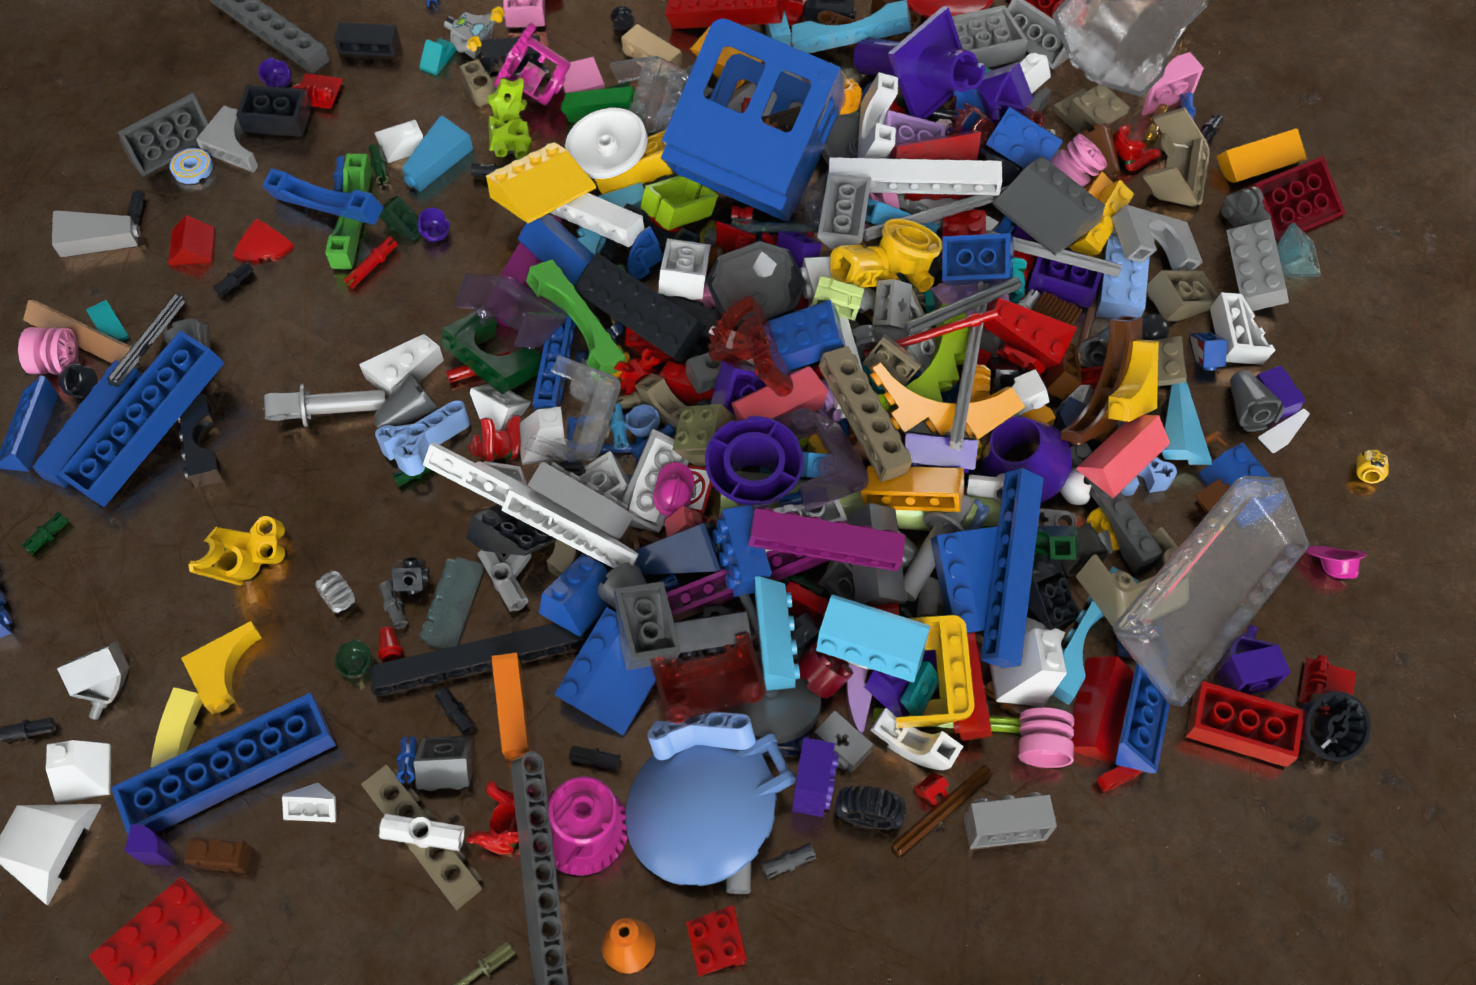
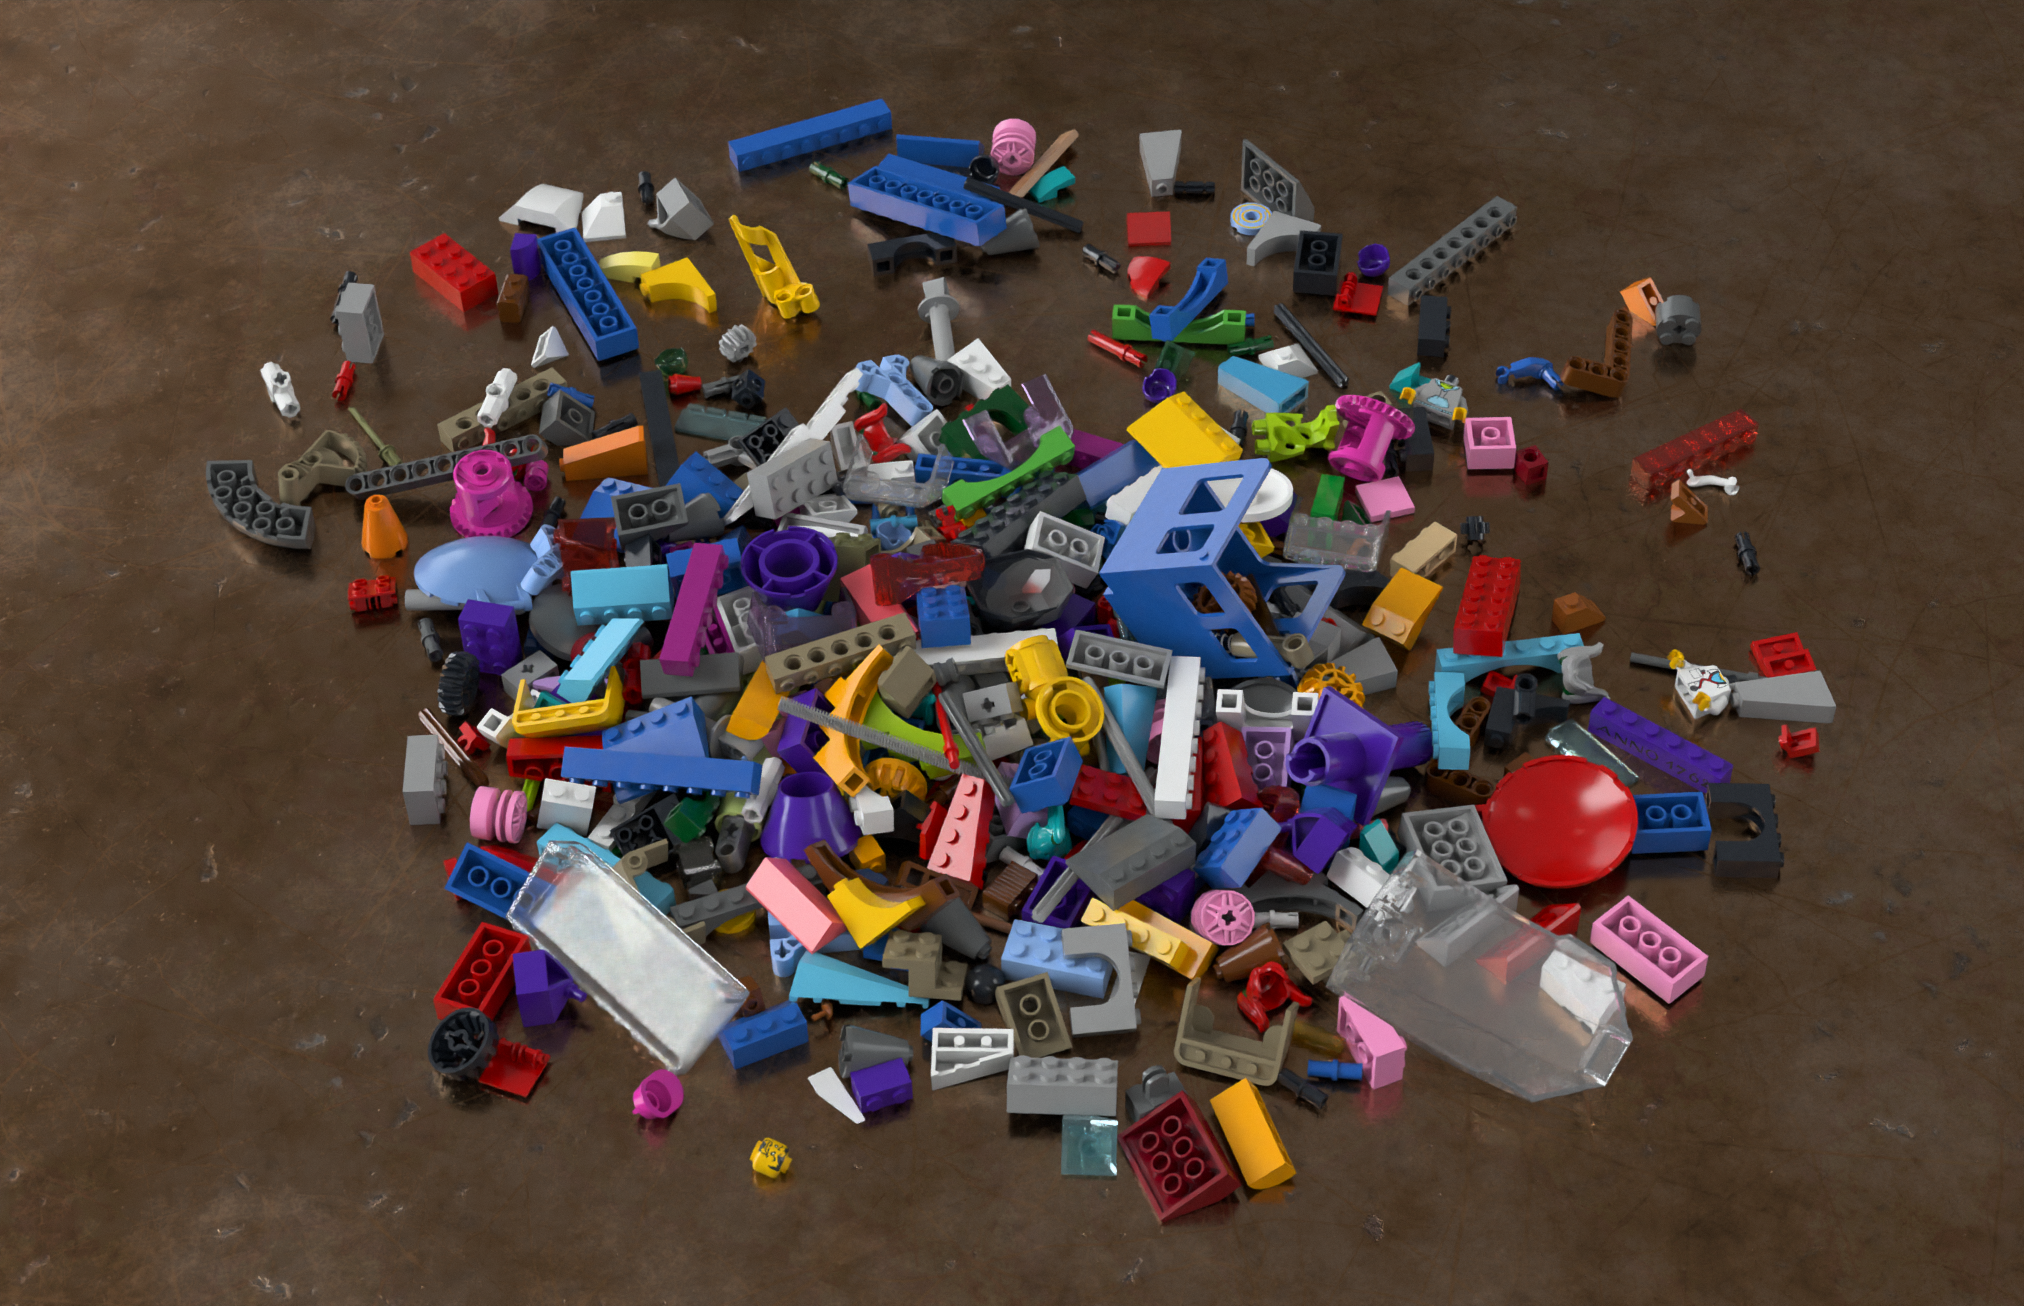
camera: 95 degrees right, 15 degrees down
yellowish green brick [812,276,864,321] -> none
none -> black axle [1274,303,1349,388]

